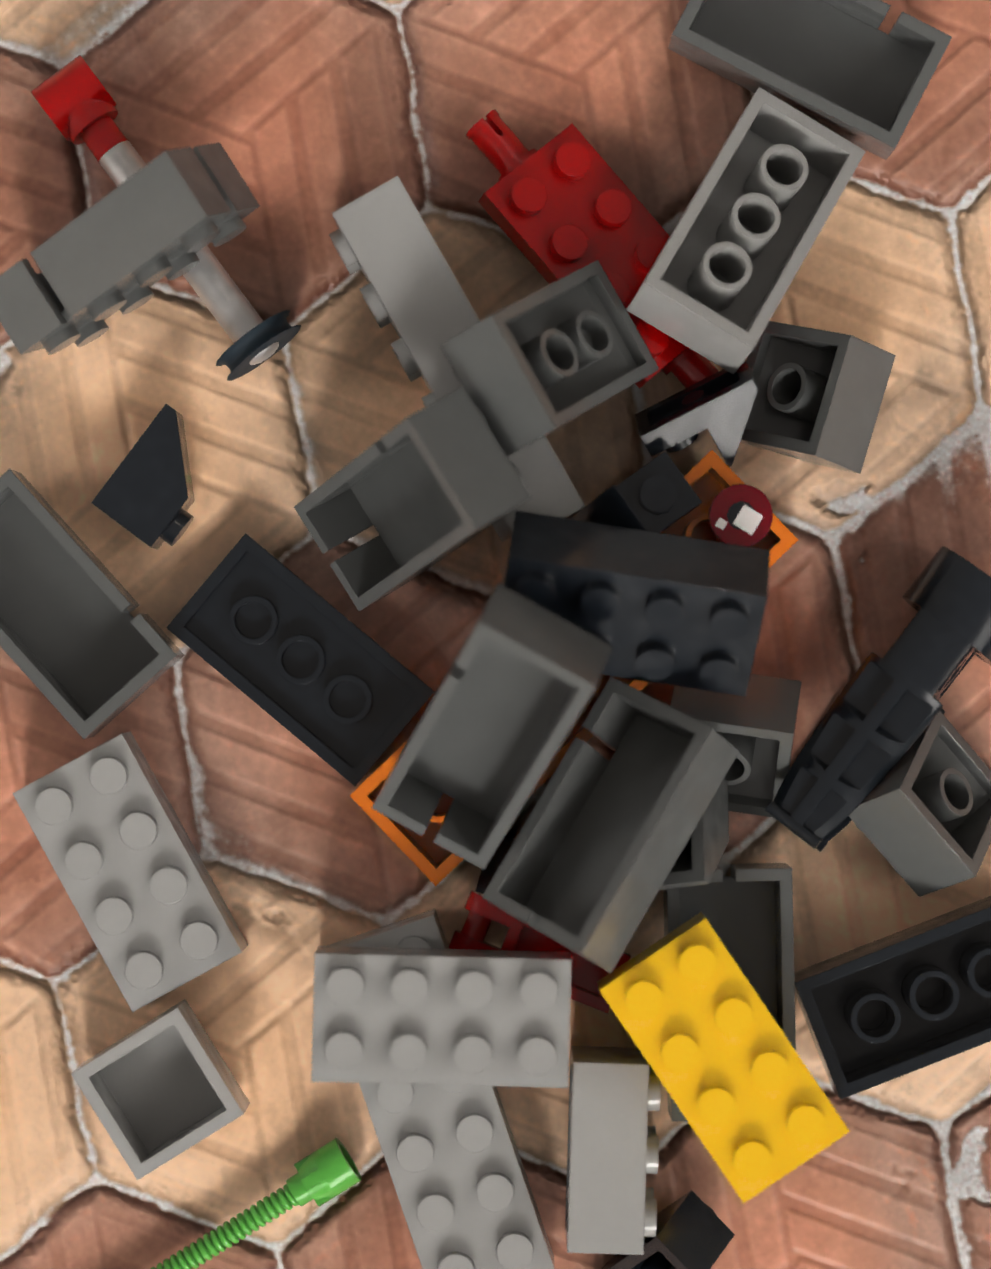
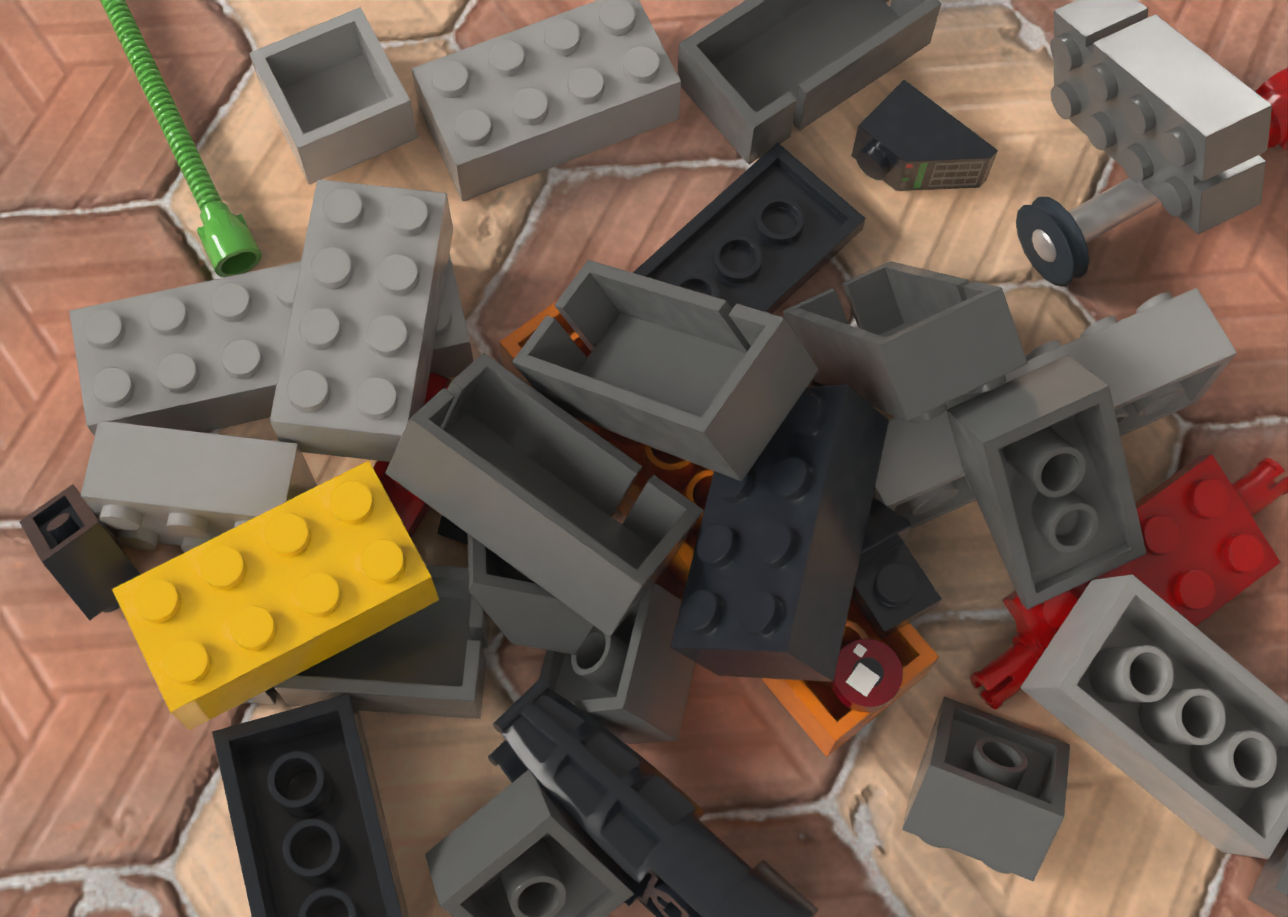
camera: 90 degrees right, 20 degrees down
slope [635,359,758,467] -> none

